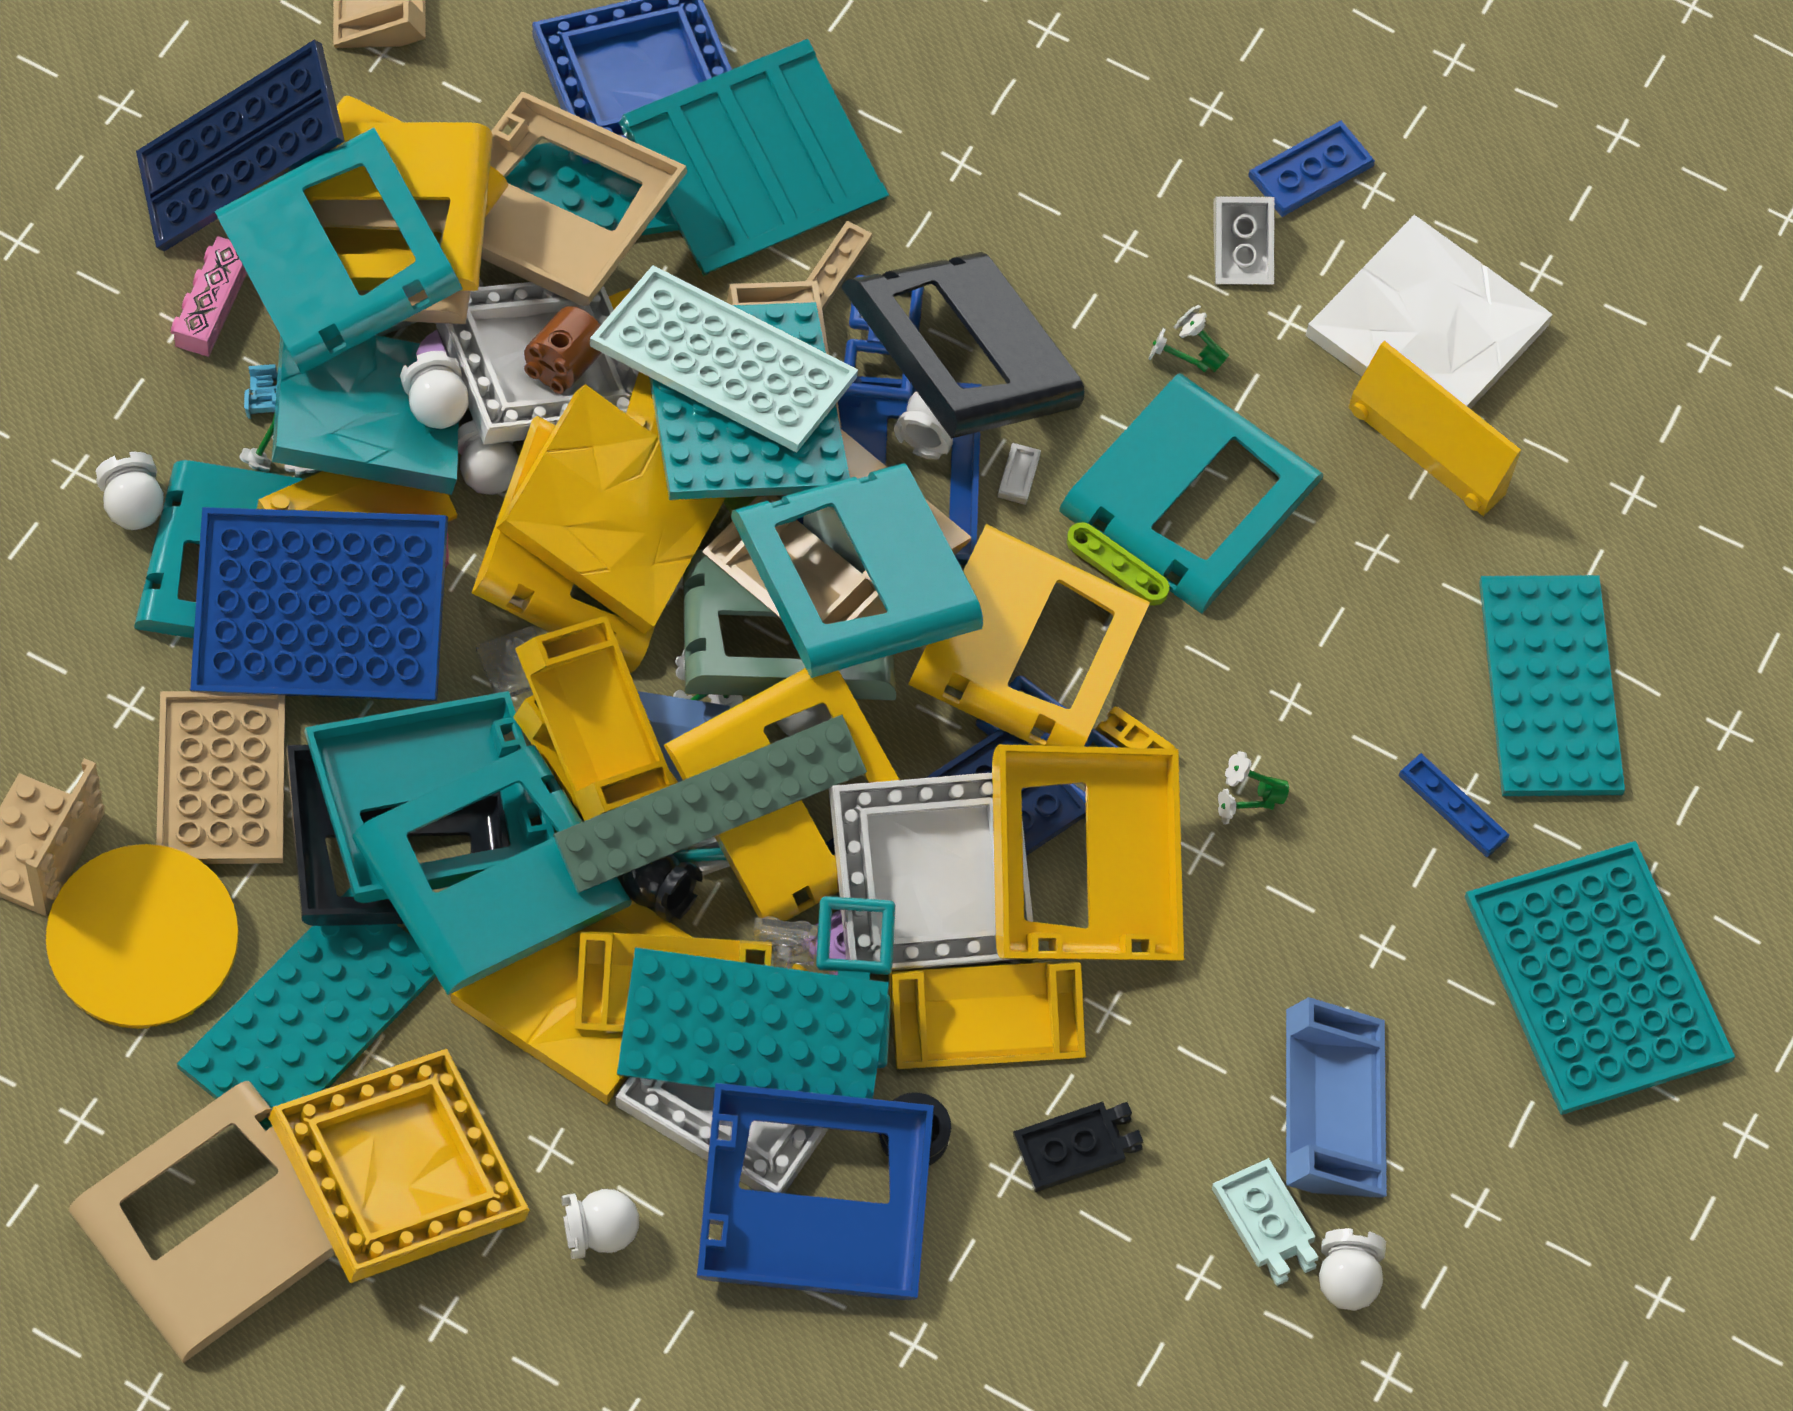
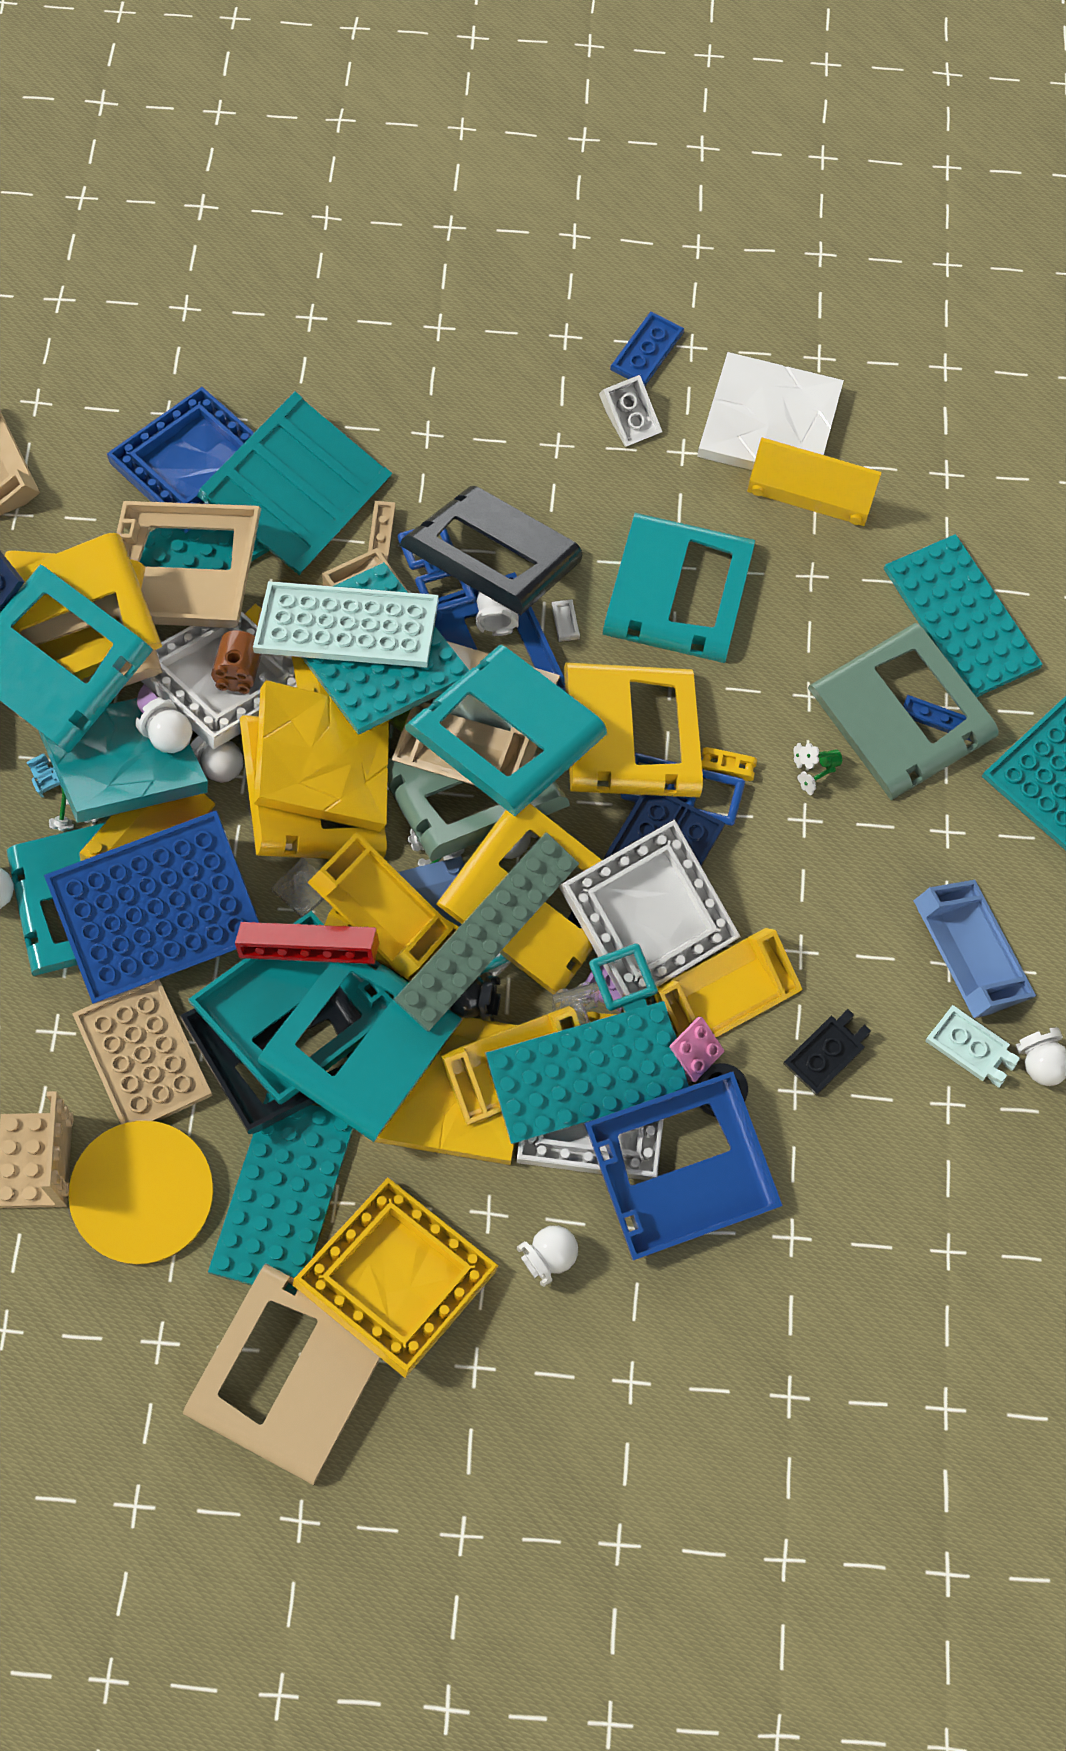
camera: 20 degrees left, 5 degrees up
yellow door [992,744,1184,961] -> none
lime plate [1067,522,1170,606] -> none
plant [1148,305,1229,372] -> none
none -> brick [235,922,379,964]
none -> bright pink bracket [670,1017,725,1082]
none -> sand green door [808,623,999,800]

